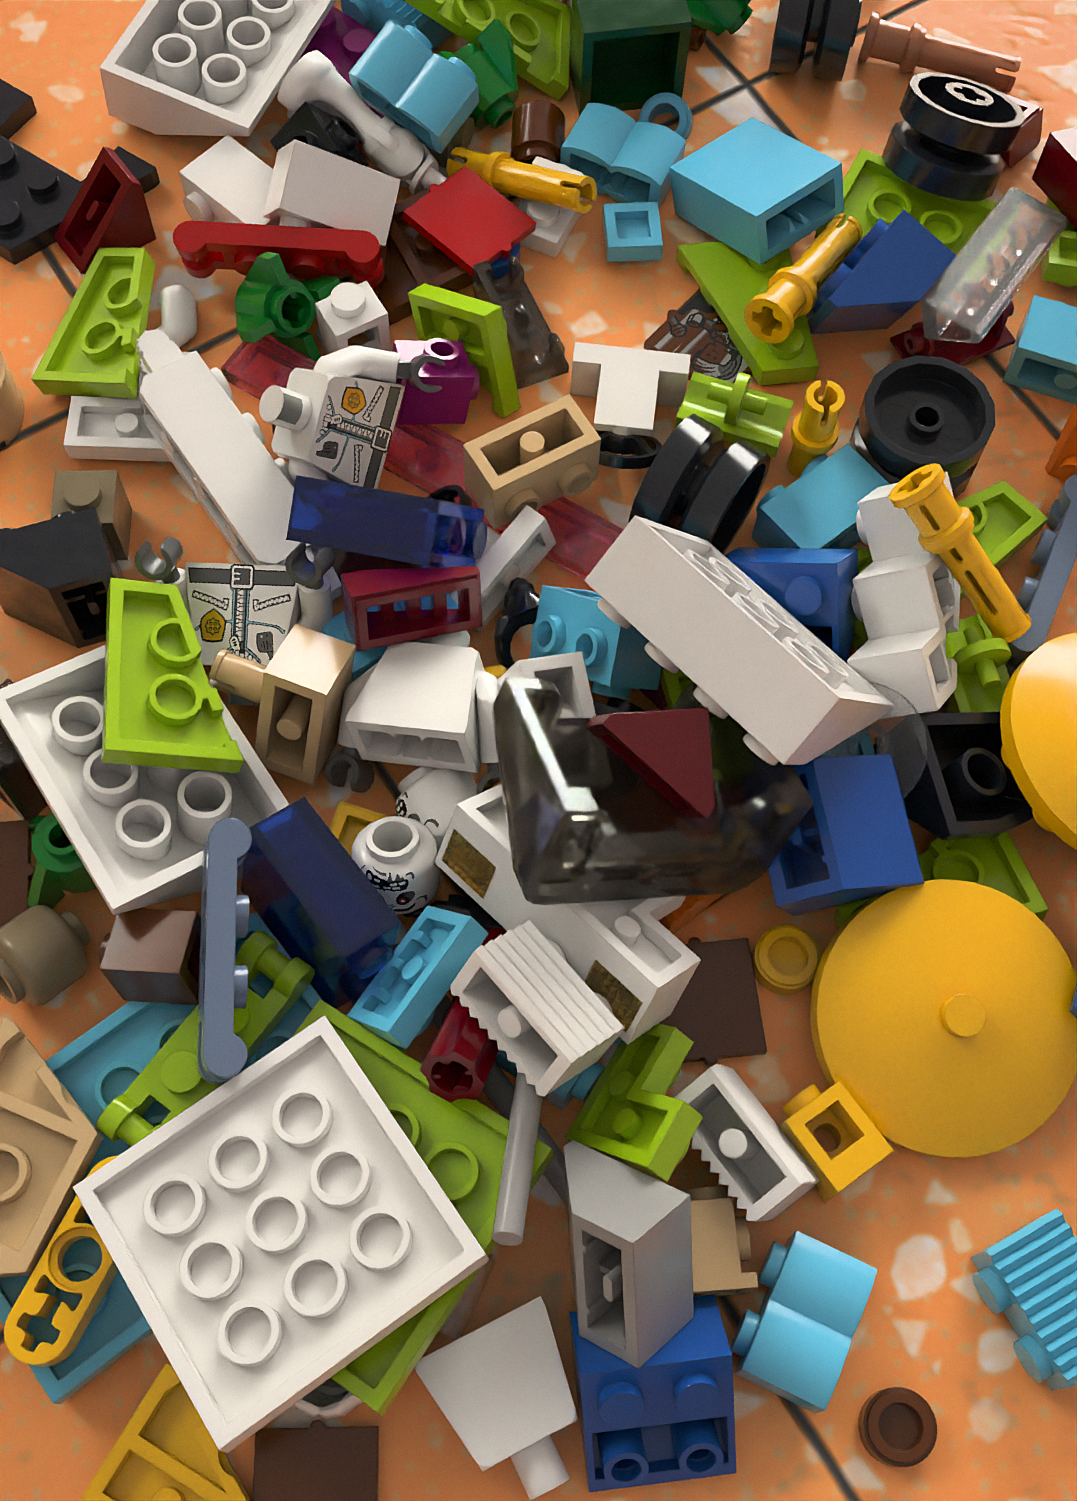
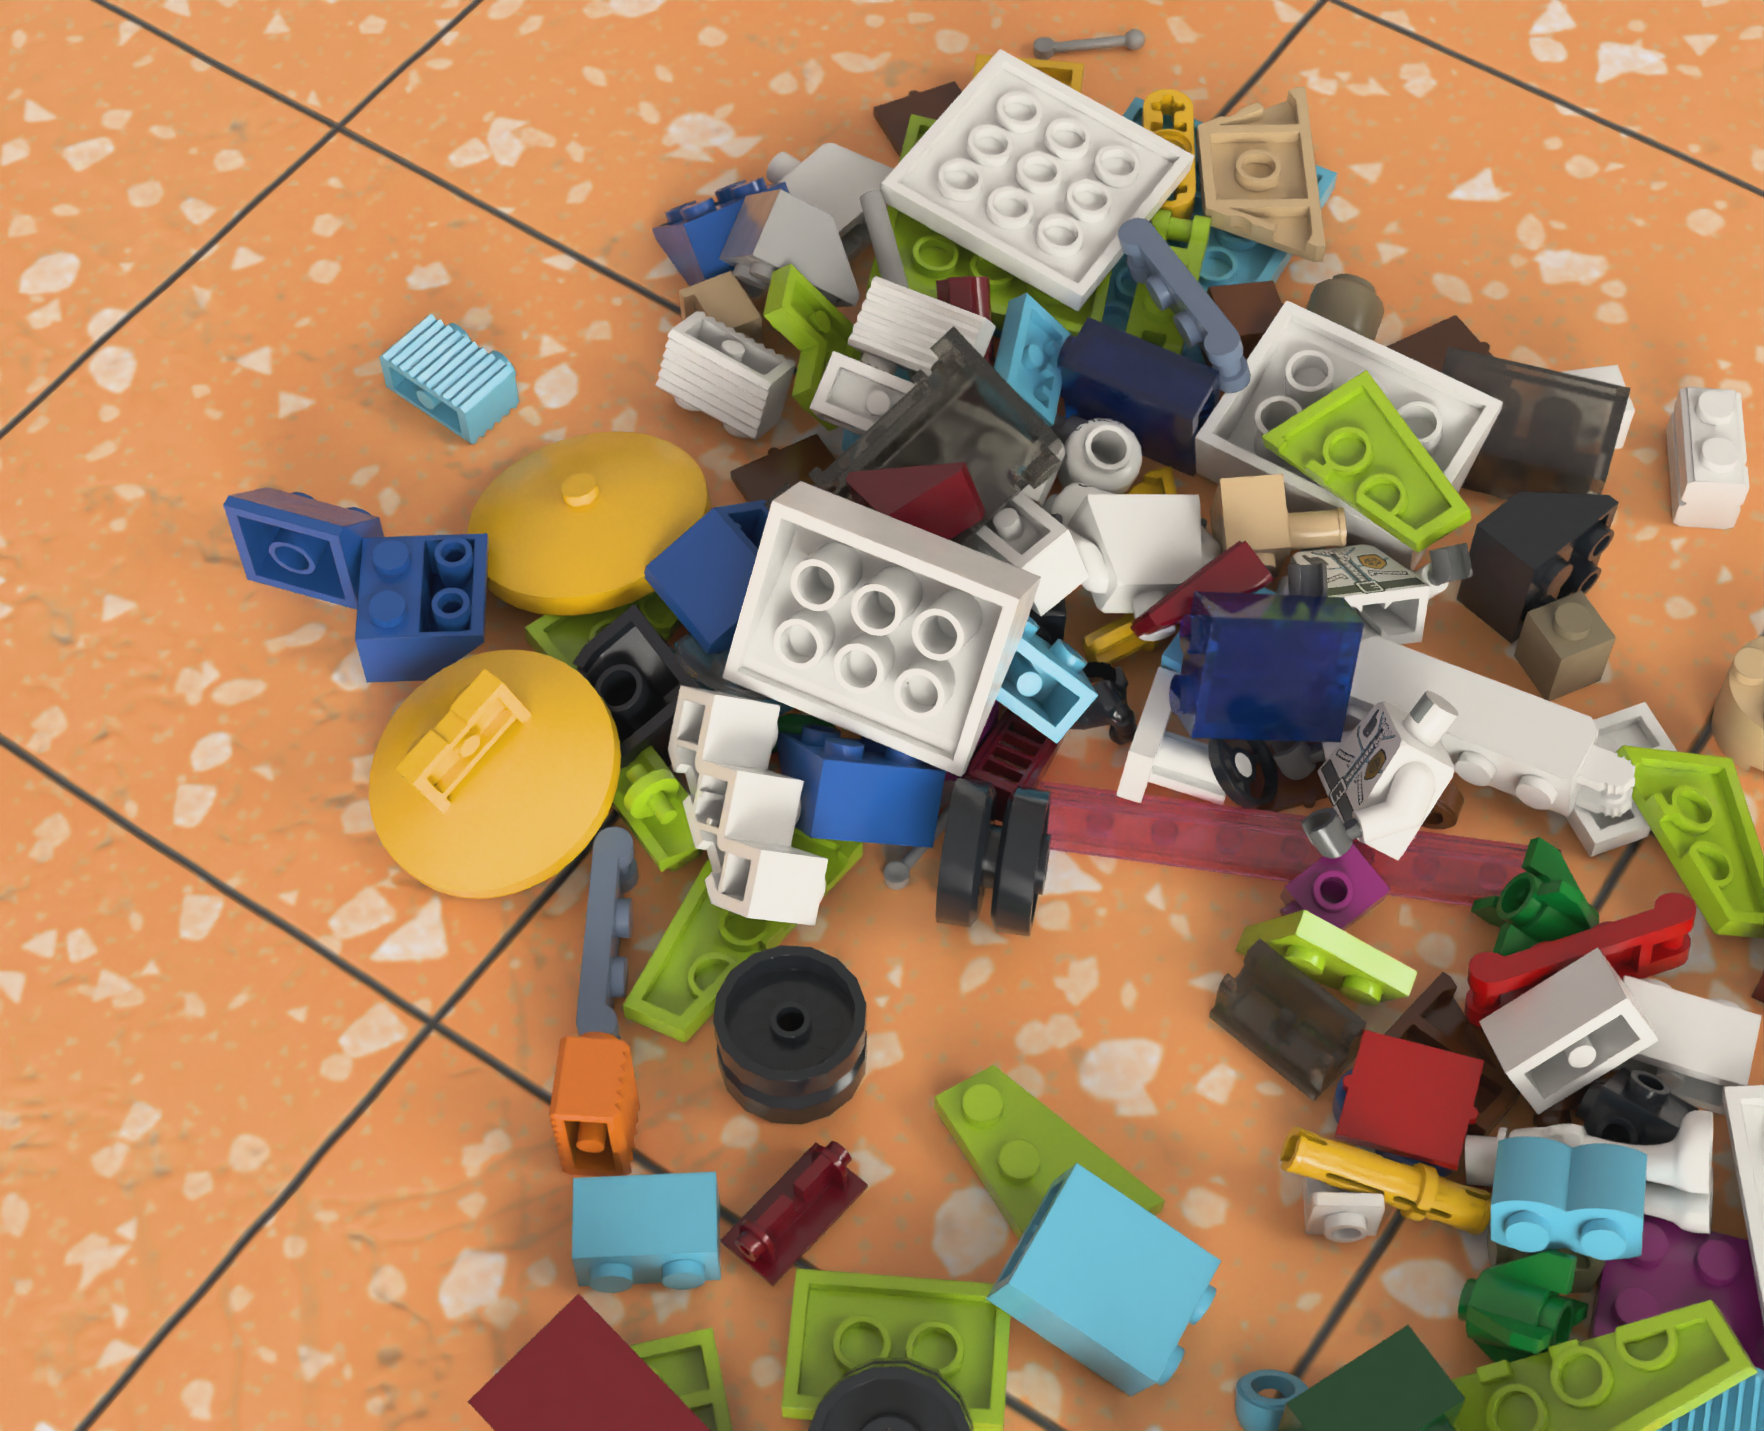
camera: 160 degrees right, 10 degrees down
white arm [155,285,197,348] -> none
white brick [315,281,392,354] -> none
tan brick [463,394,601,530] -> none
reddish brown brick [510,100,566,164] -> none
medium azure brick [560,103,686,208] -> none
white piece [570,342,691,469] -> none
medium azure plate [602,202,663,262] -> none
piece [643,289,753,383] -> none
lime hips [675,371,794,457] -> none
medium azure brick [730,1230,878,1414] -> none
yellow pin [744,213,863,344] -> none
medium azure brick [751,444,890,549] -> none
yellow brick [779,1080,894,1203] -> none
yellow pin [787,380,845,479] -> none
blue slope [808,209,957,334] -> none
reddish brown tile [858,1387,937,1467] -> none
yellow pin [889,463,1032,643] -> none
clear slope [921,188,1068,344] -> none

